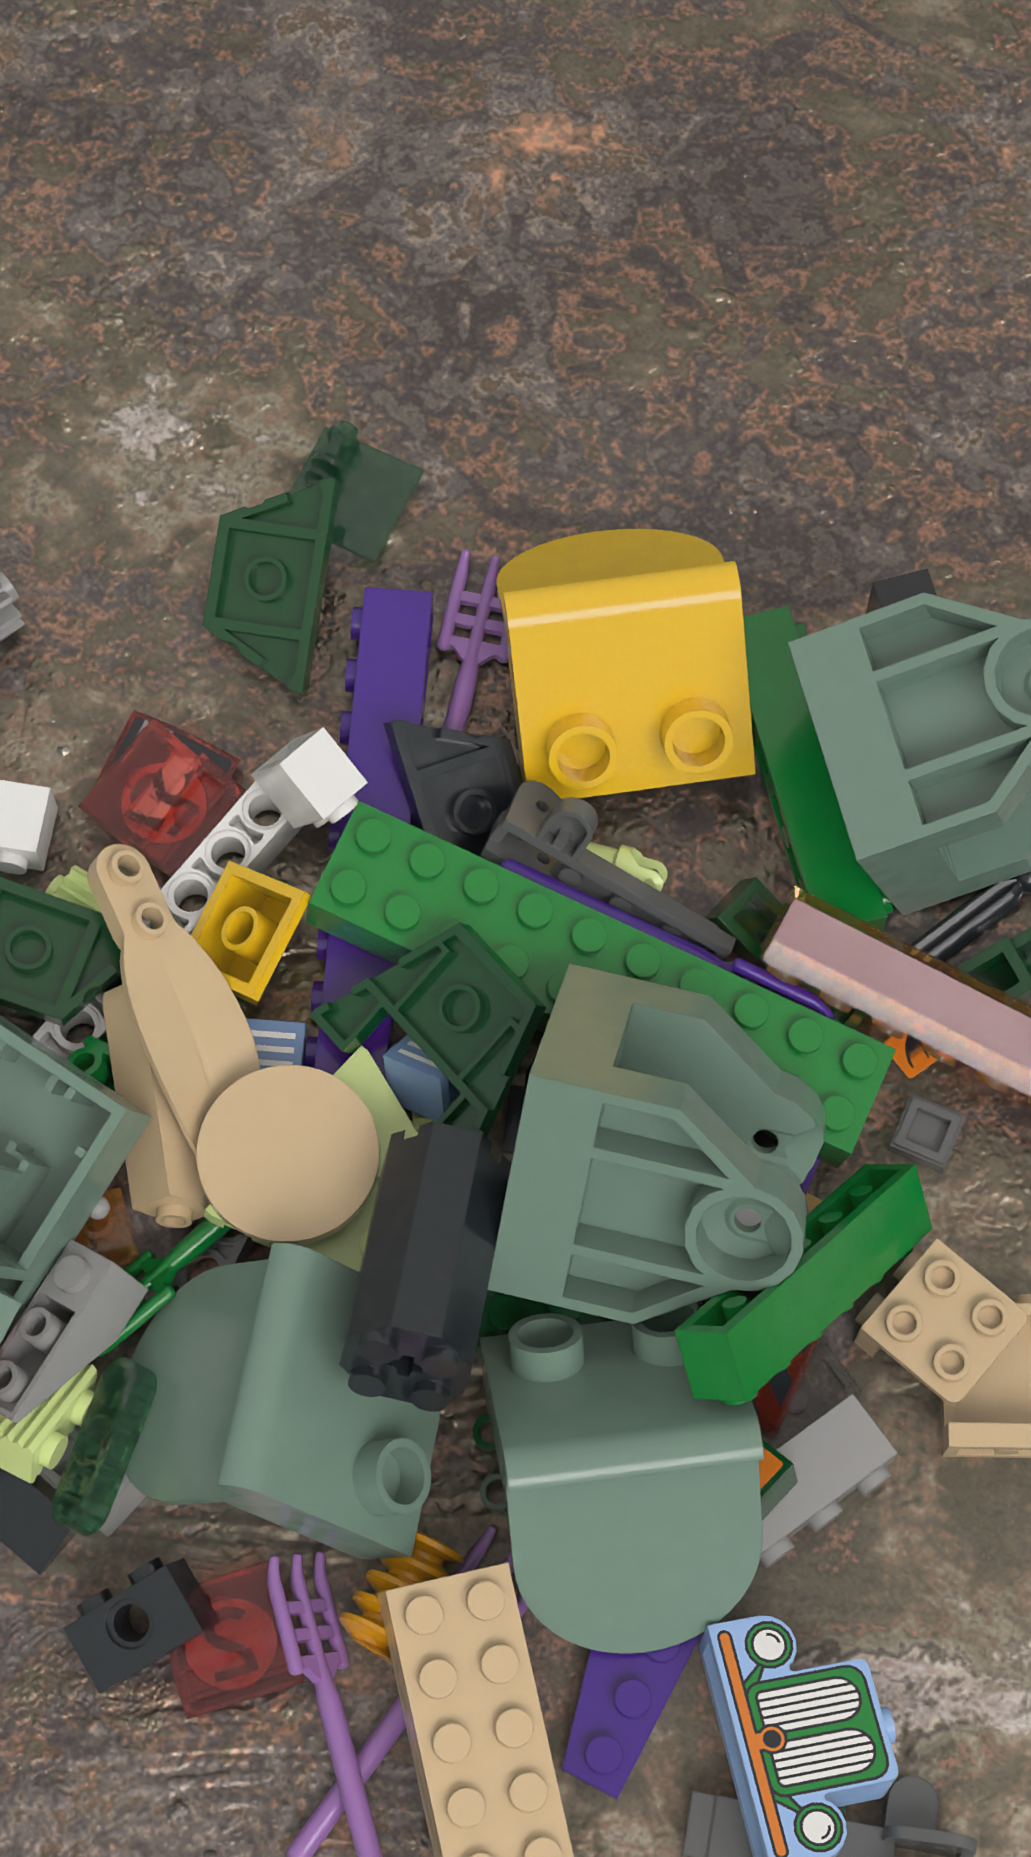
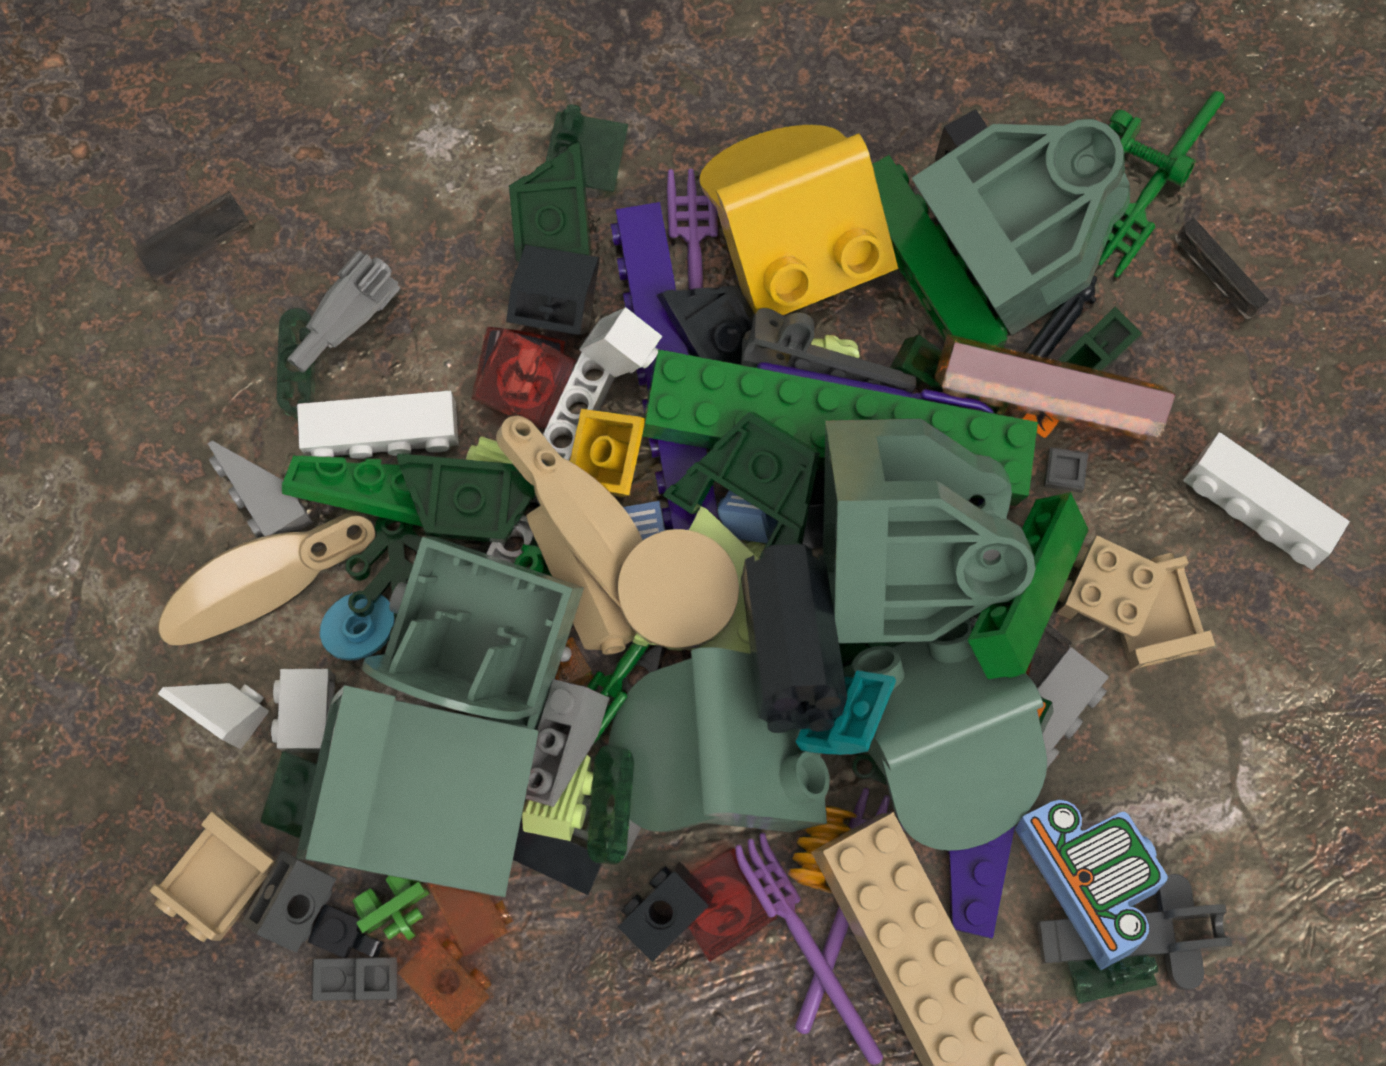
camera: 15 degrees left, 5 degrees up
none -> black slope [506,245,600,335]
none -> teal slope [796,670,896,755]

